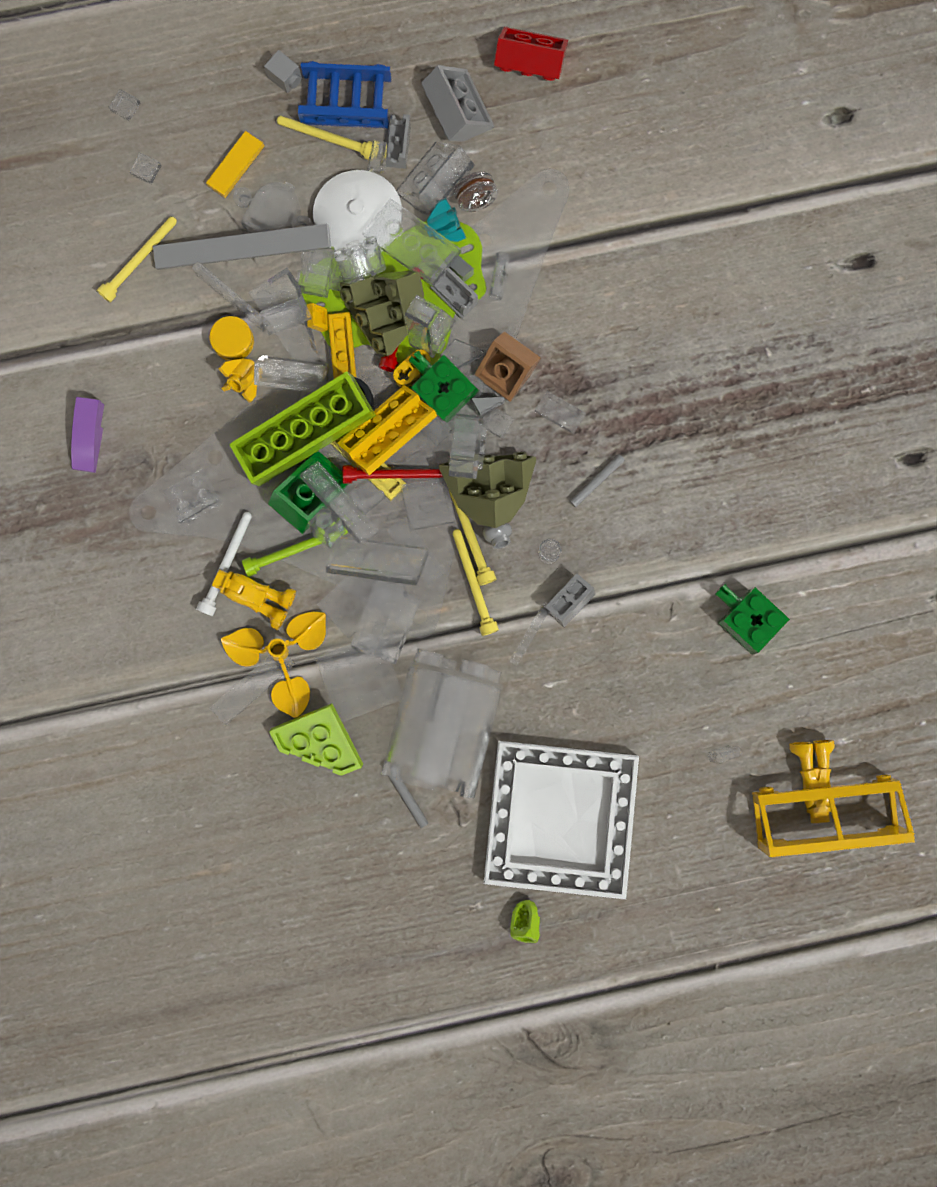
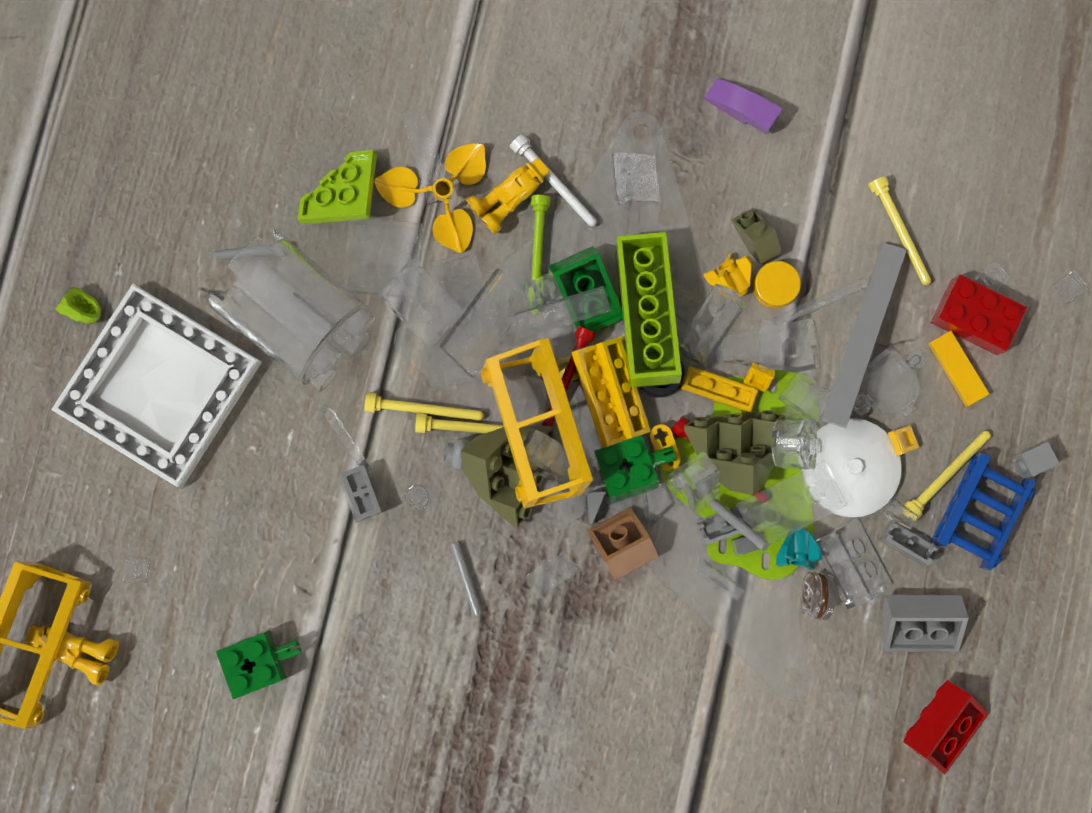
camera: 110 degrees right, 0 degrees up
none -> yellow windscreen [481,338,593,508]
none -> light grey bar [709,499,769,551]
none -> olive slope [731,208,782,264]
none -> yellow tile [888,425,919,456]
none -> red brick [930,274,1027,355]

